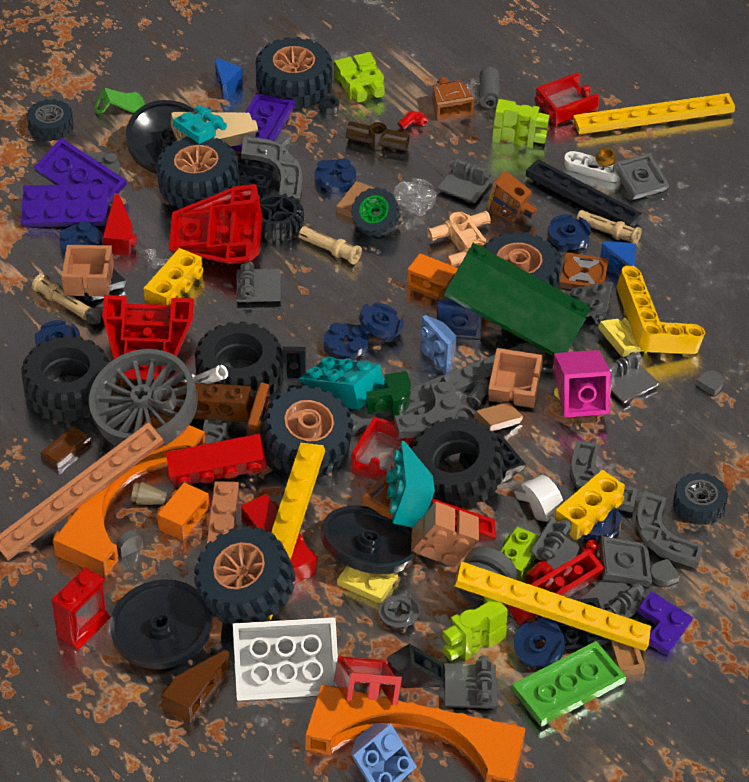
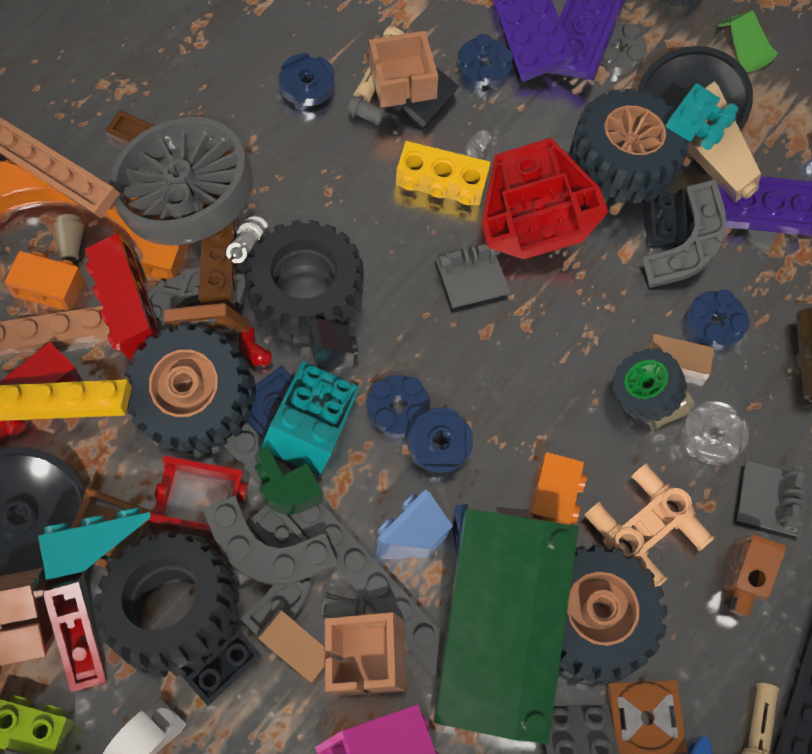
camera: 70 degrees right, 20 degrees up
black tyre [21,335,109,422] -> none
red wedge [102,295,194,381] -> none
red slope [103,194,137,256] -> none
black gear [259,192,305,242] -> none
tan pin [299,226,362,264] -> none
dark blue plate [547,214,591,252] -> none

